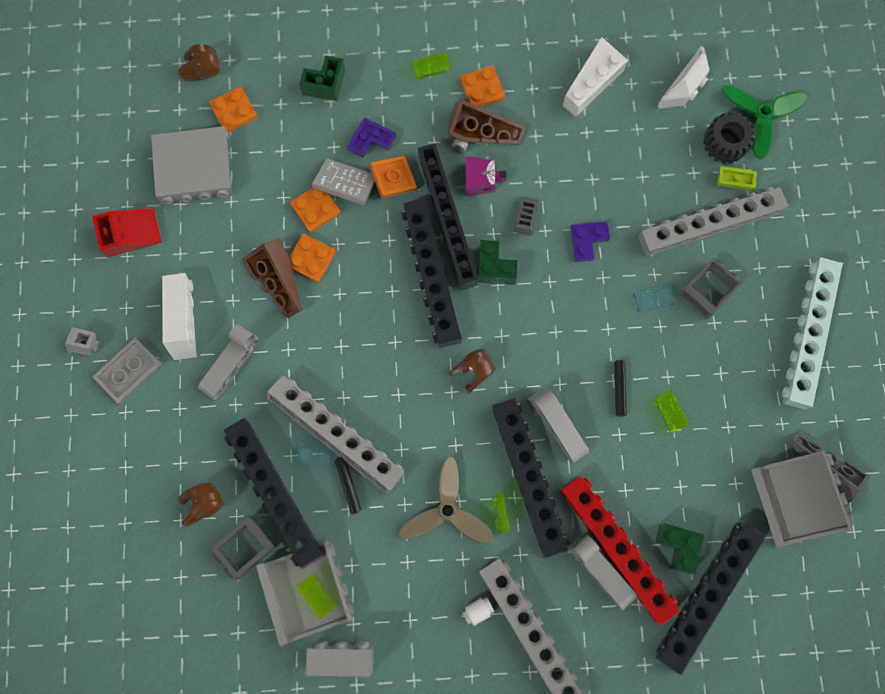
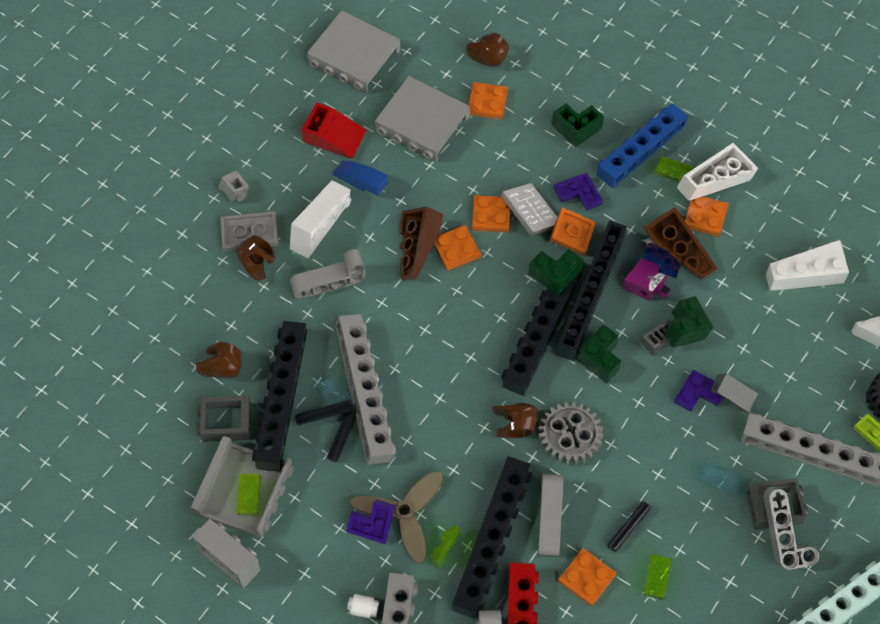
camera: 40 degrees right, 15 degrees down
none -> reddish brown helmet [236,235,275,281]
none -> black axle [295,400,353,426]
none -> light grey panel [307,10,400,93]
none -> blue slope [333,160,388,196]
none -> dark purple plate [346,499,395,544]
none -> dark green brick [528,248,584,296]
none -> light grey gear [538,402,604,465]
none -> orange plate [558,548,617,607]
none -> blue brick [597,103,688,188]
none -> clear blue slope [642,242,681,278]
none -> dark green brick [664,296,714,348]
none -> white wedge [677,143,758,201]
none -> hinge [711,373,758,413]
none -> light grey beam [764,487,819,570]

